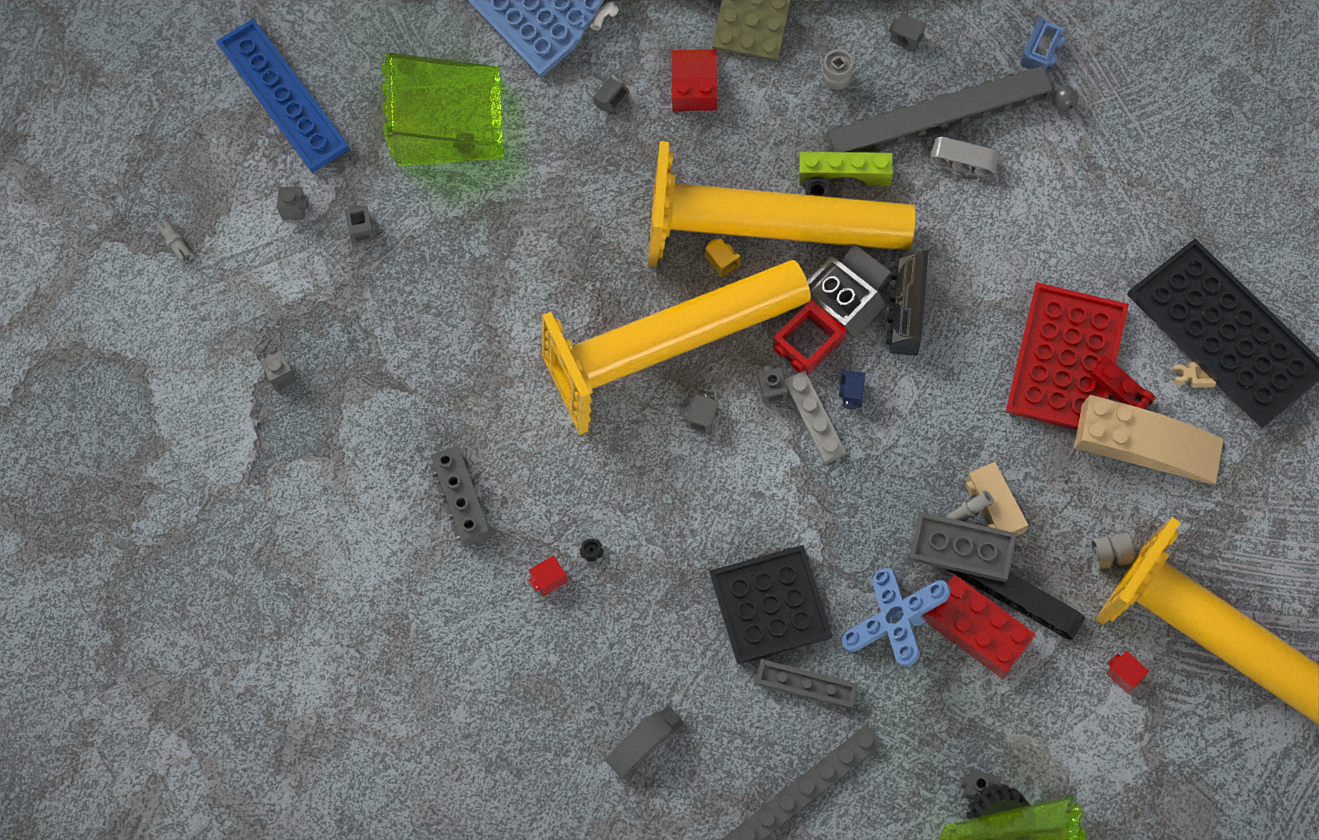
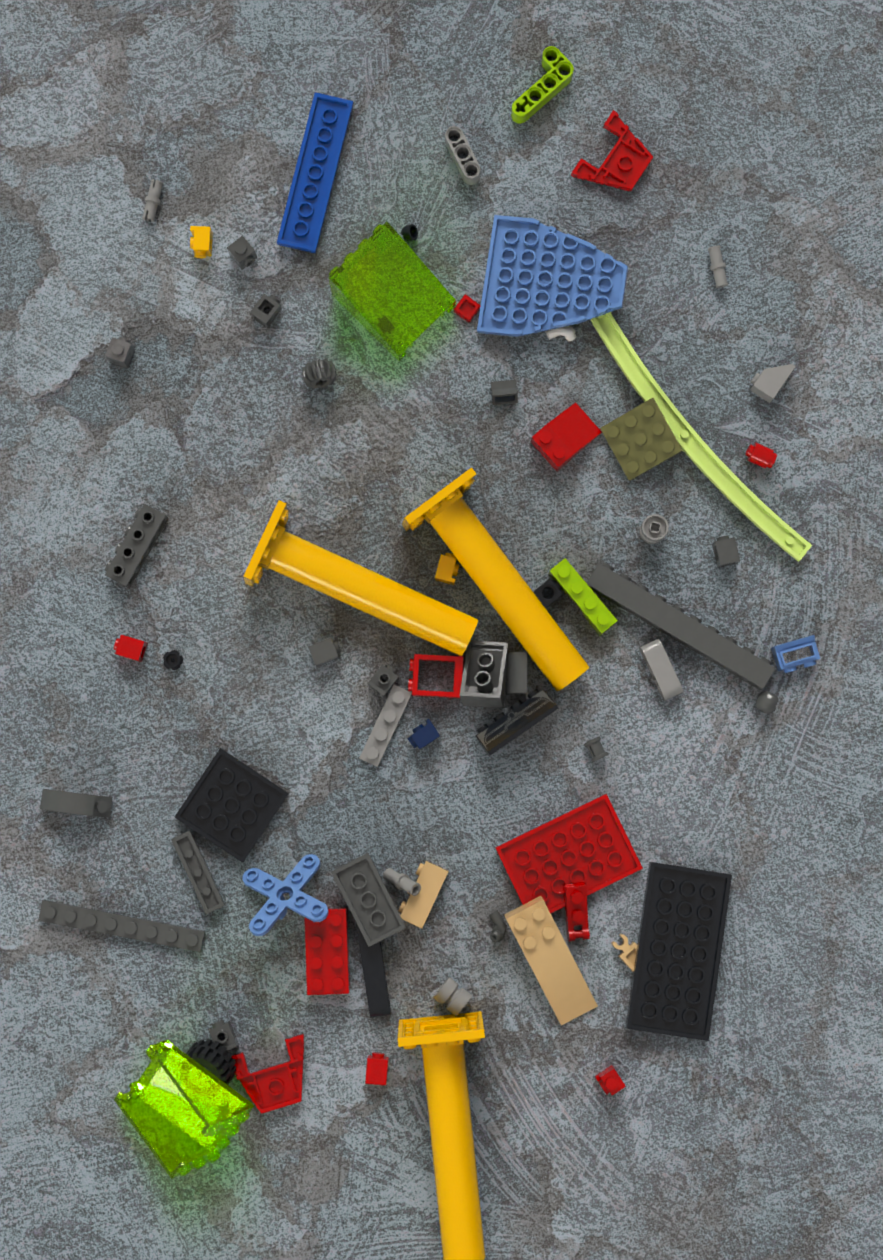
camera: 45 degrees right, 15 degrees up
none -> yellow brick [190,226,213,259]
none -> red wing [232,1034,304,1114]
none -> dark grey gear [302,359,337,389]
none -> red tile [453,294,481,323]
none -> dark grey arm [489,910,507,942]
none -> dark grey bush [584,736,609,763]
none -> red brick [595,1065,626,1095]

